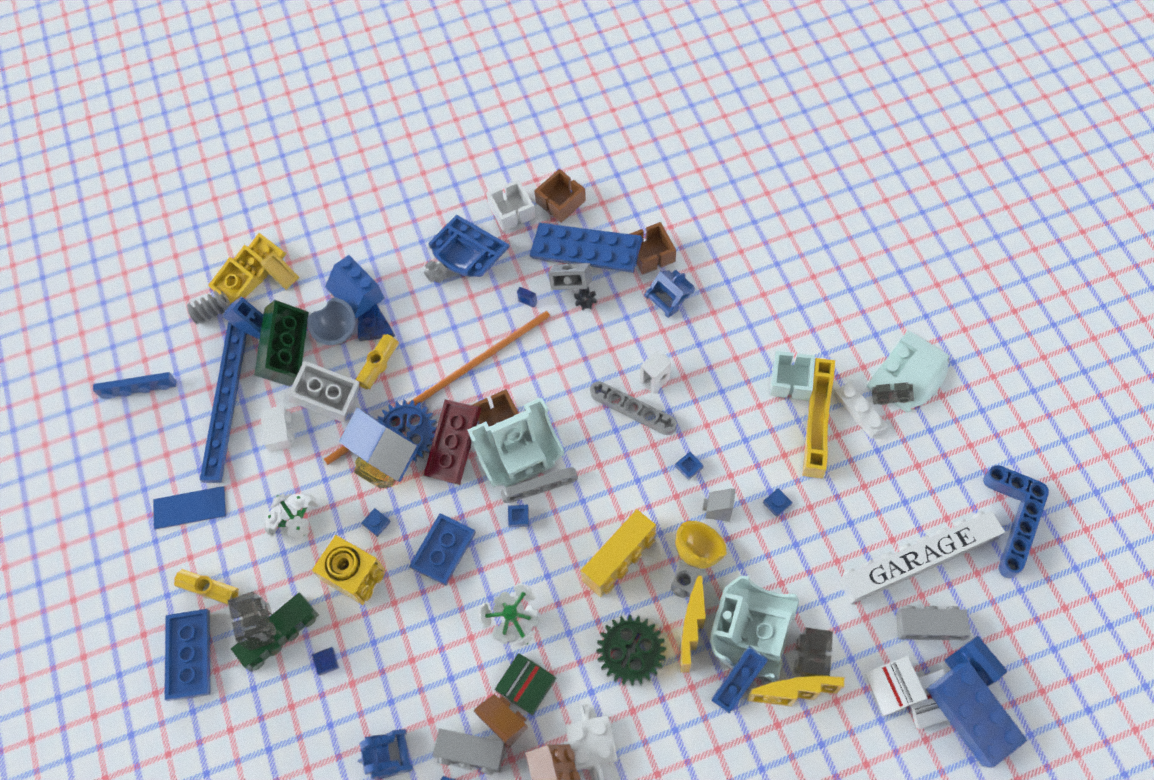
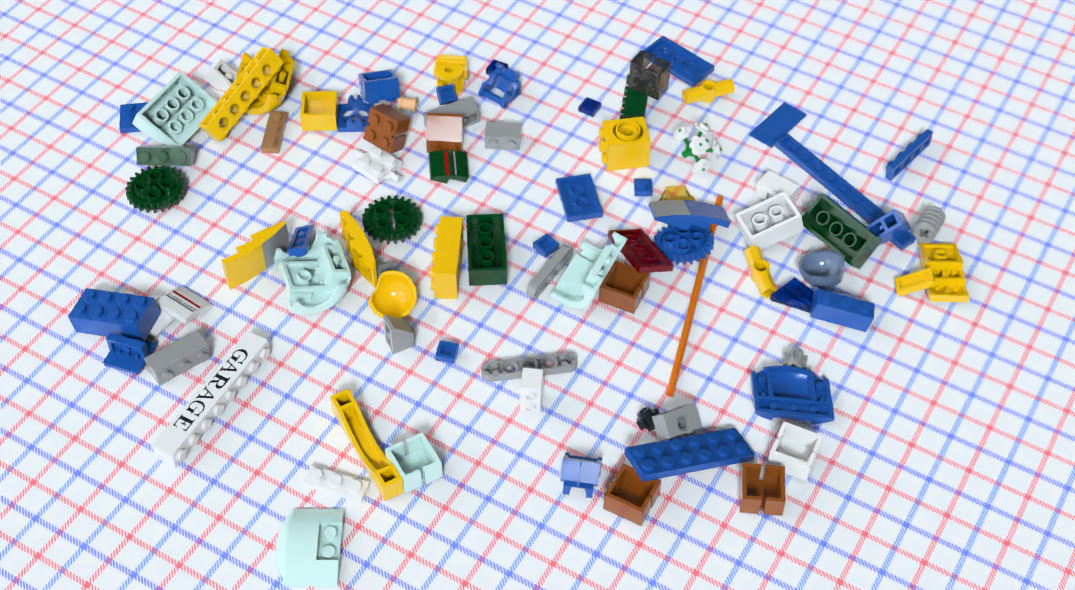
camera: 135 degrees right, 15 degrees down
white plant [477,583,540,646] -> none
clear blue tile [517,287,538,308] -> none
blue plate [763,488,793,517] -> none
clear smoke piece [793,627,833,677] -> none
clear smoke hinge [872,382,914,405] -> none
blue beam [983,465,1049,579] -> none
none -> dark green brick [466,213,507,286]
none -> light grey brick [485,121,521,150]

